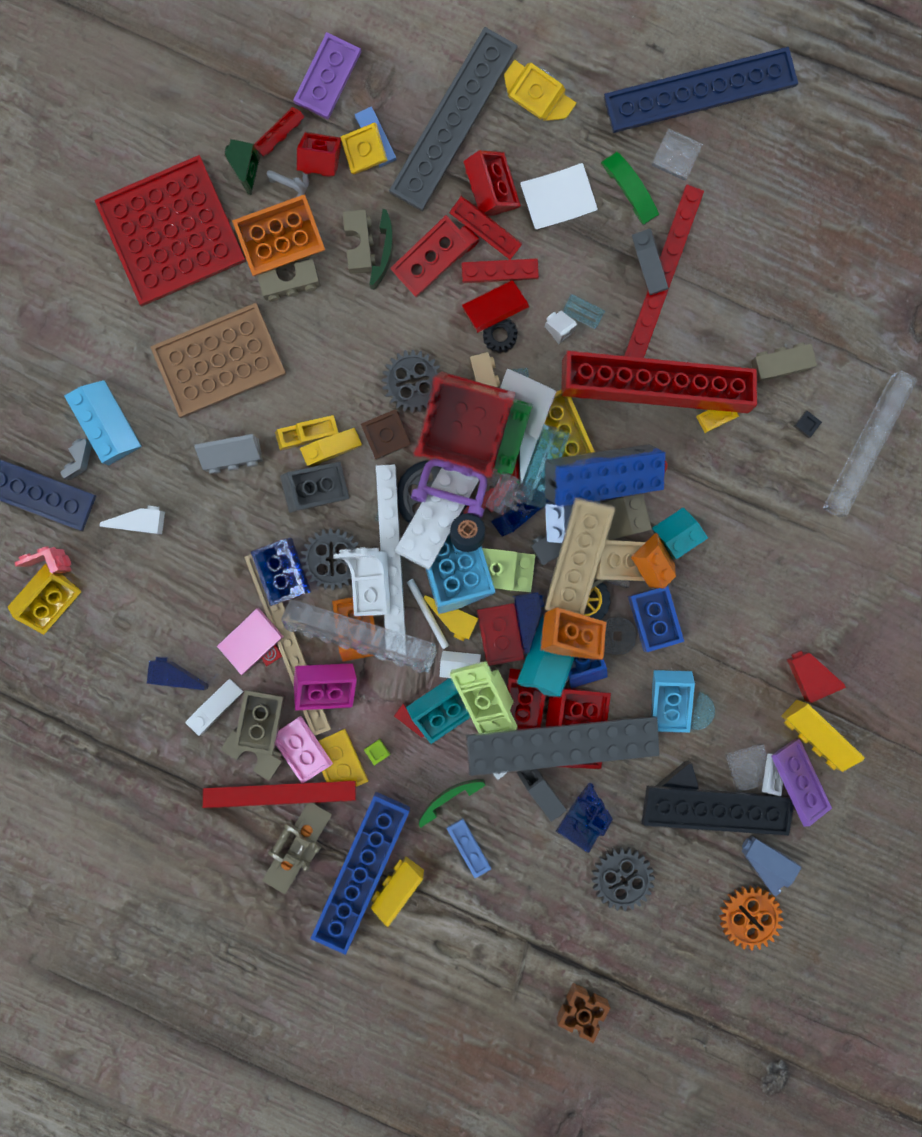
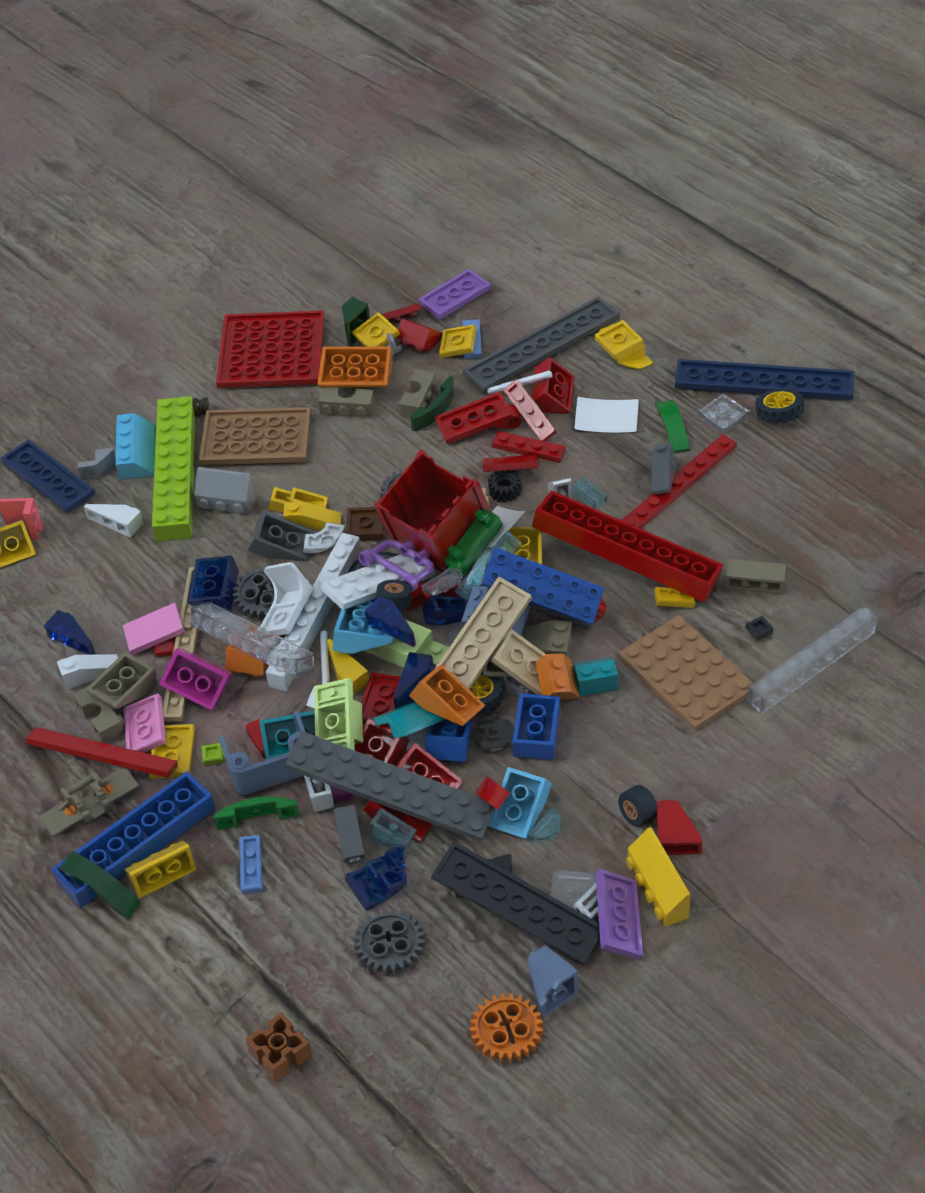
camera: 30 degrees right, 40 degrees down
none -> dark green slope [59,851,141,920]
none -> lime brick [152,396,195,542]
none -> dark brown wheel [193,397,210,415]
none -> sand blue windscreen [219,711,305,796]
none -> white tile [303,522,345,553]
none -> yellow tile [352,312,400,347]
none -> clear blue slope [364,596,416,647]
none -> clear light blue slope [367,808,417,847]
none -> red slope [475,776,510,810]
none -> white bar [487,370,552,395]
none -> medium nougat plate [618,615,757,731]
none -> black wheel [618,785,658,827]
none -> black wheel [755,387,804,424]

